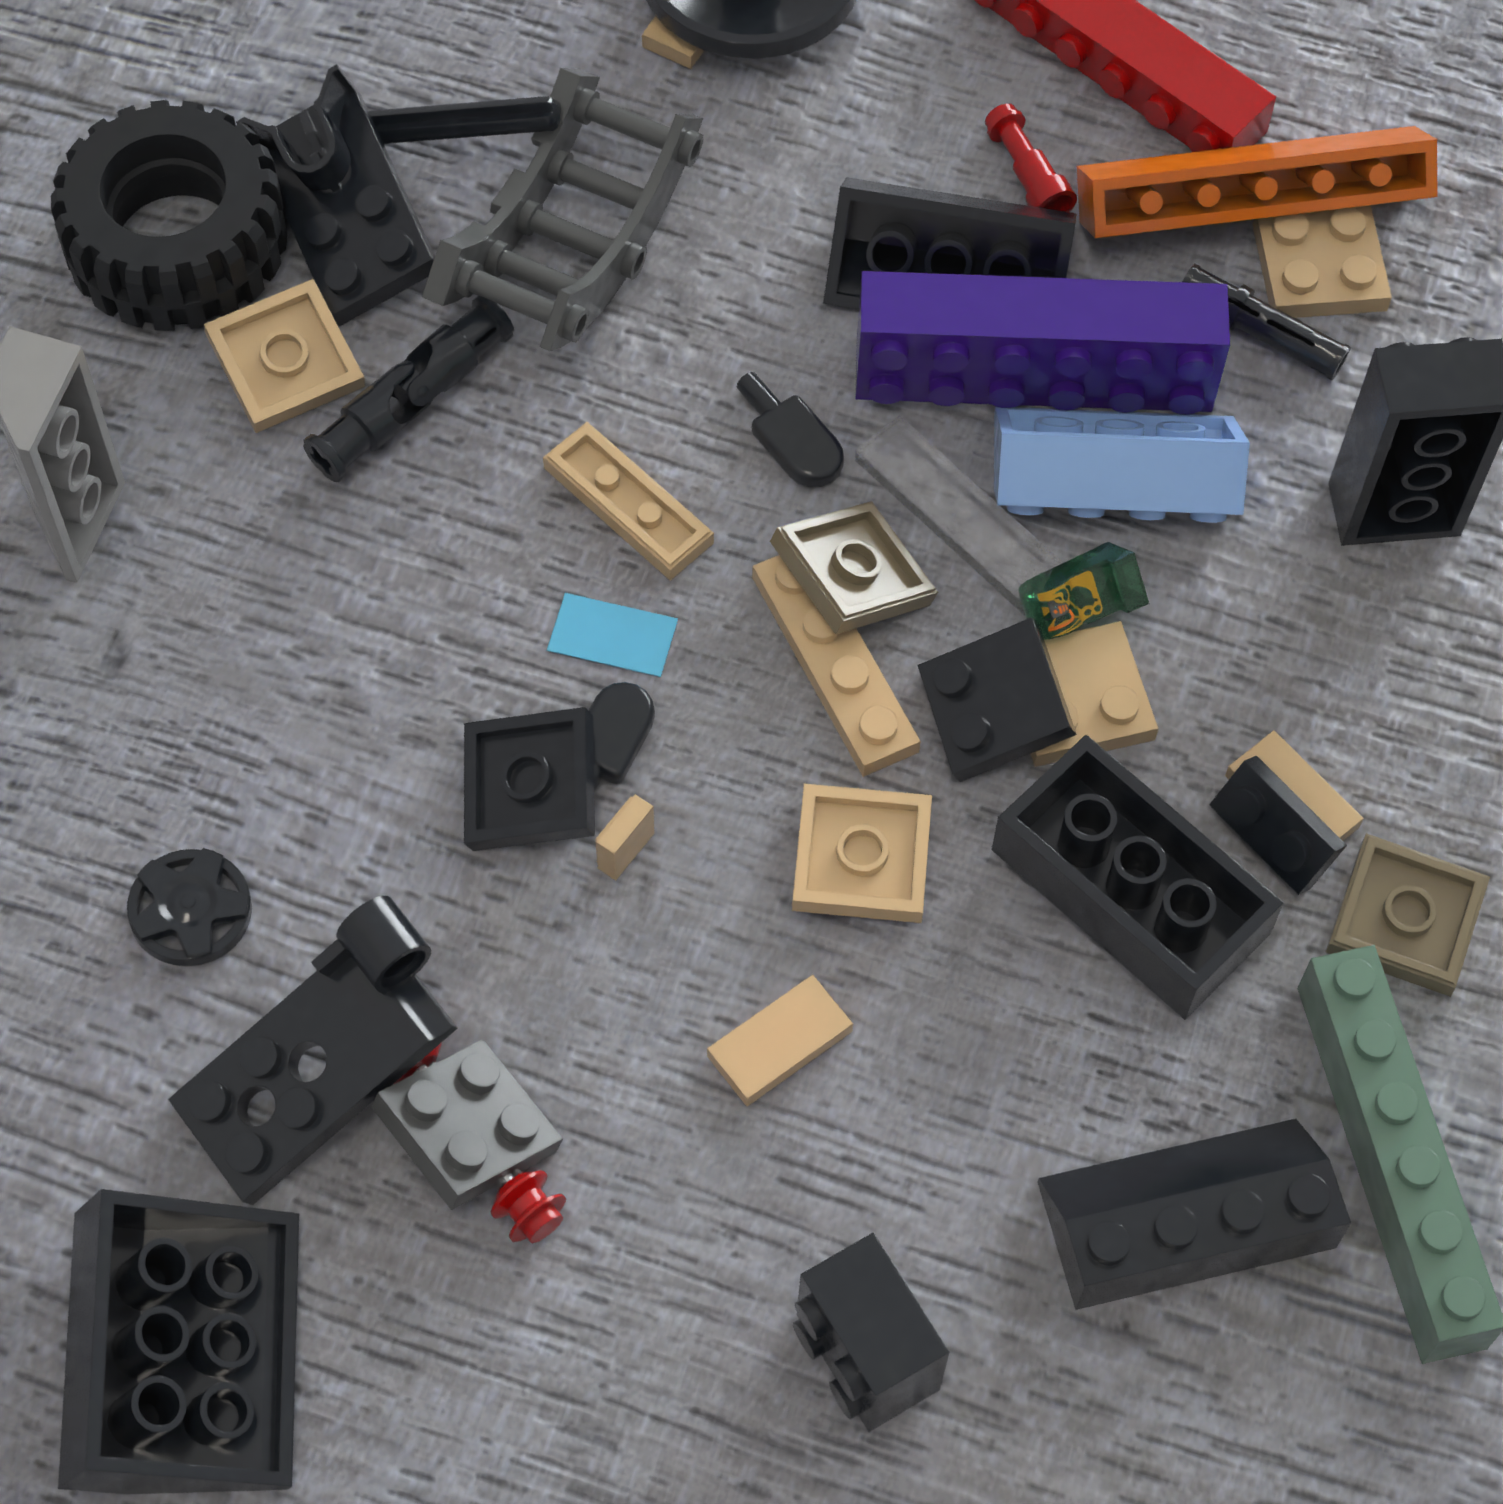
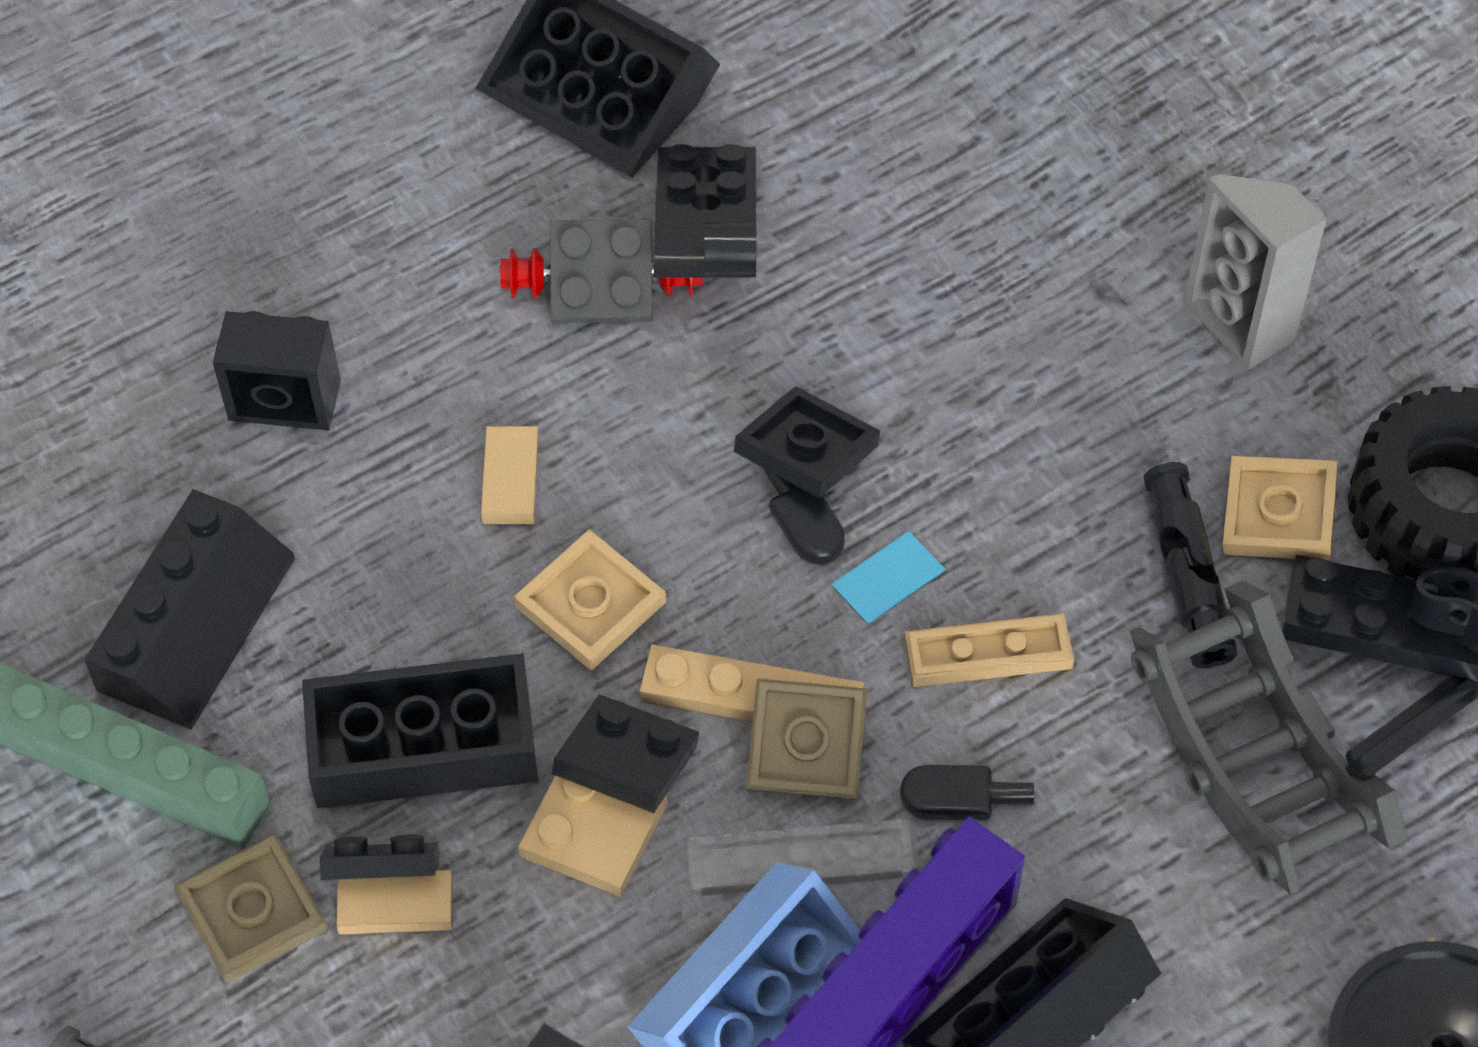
camera: 130 degrees right, 5 degrees down
black wheel [127,848,252,966] -> none
tan tile [595,794,654,881] -> none
clear green leg [1018,542,1149,640] -> none

